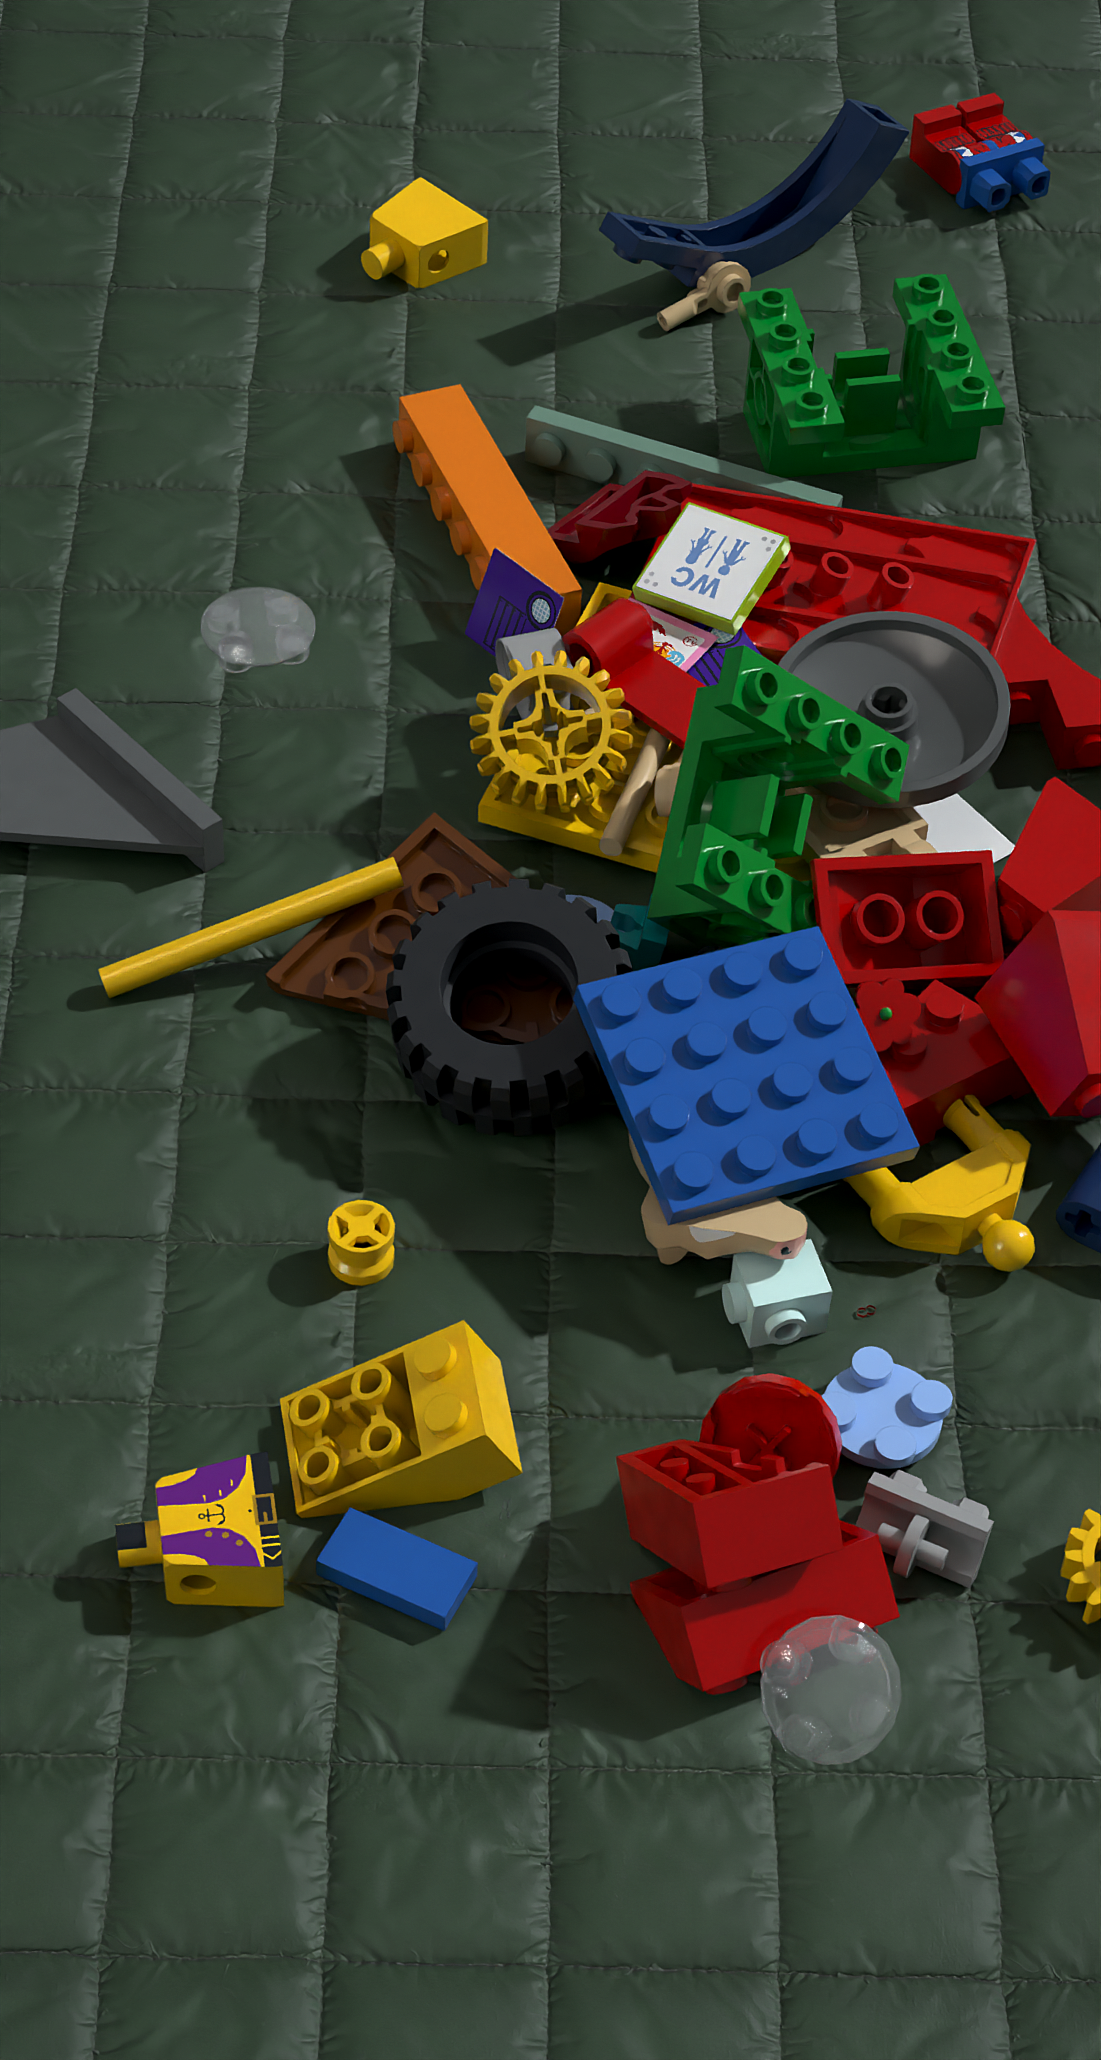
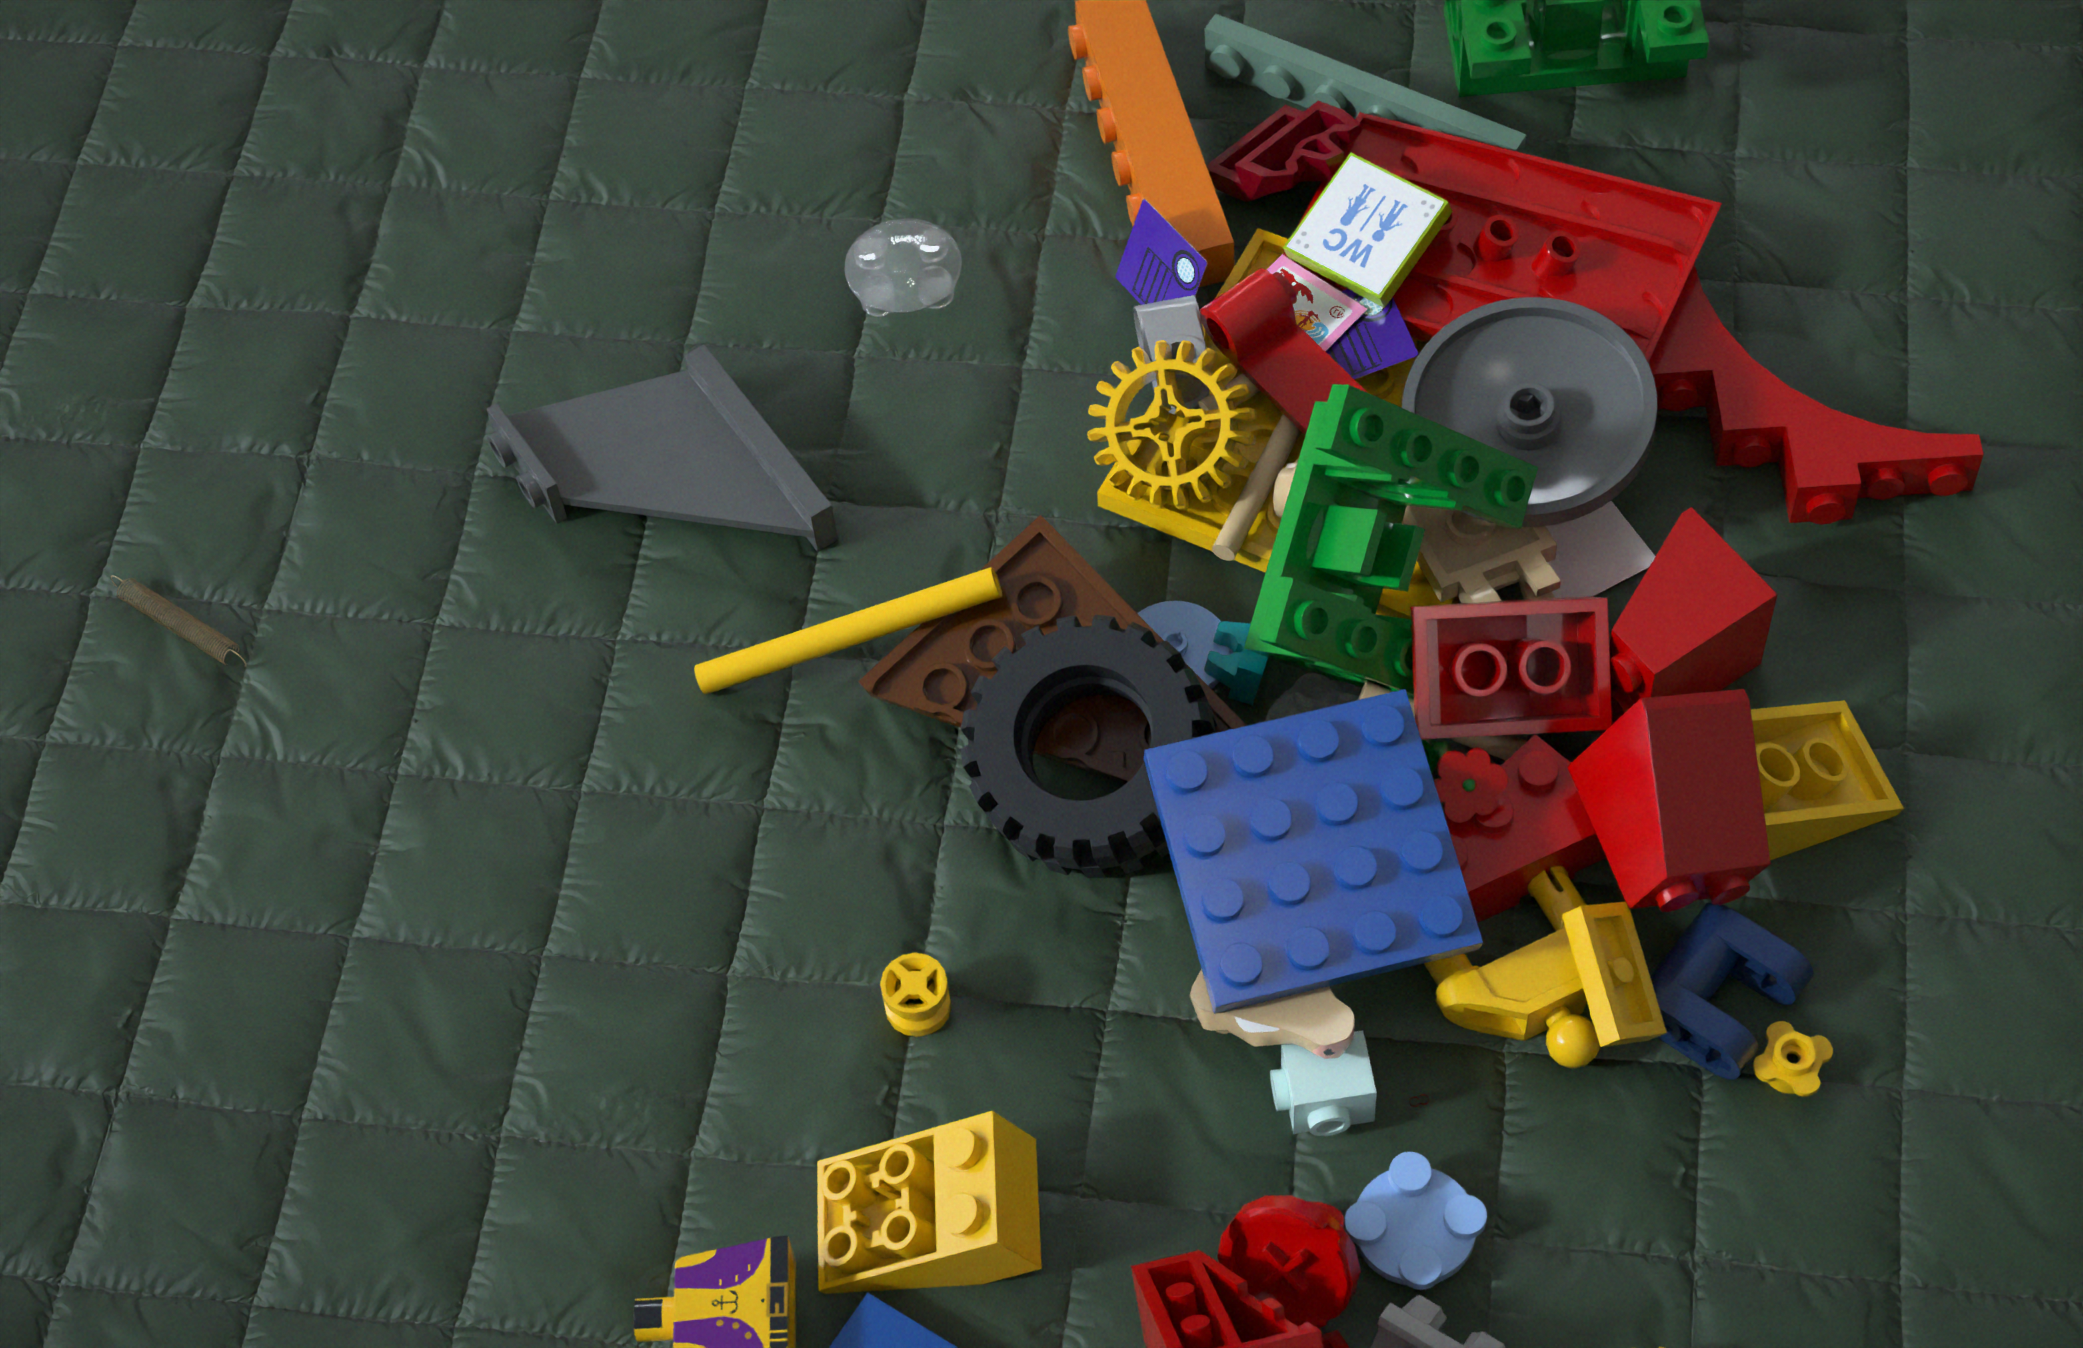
camera: 15 degrees right, 10 degrees up
none -> yellow plate [1562,902,1667,1047]

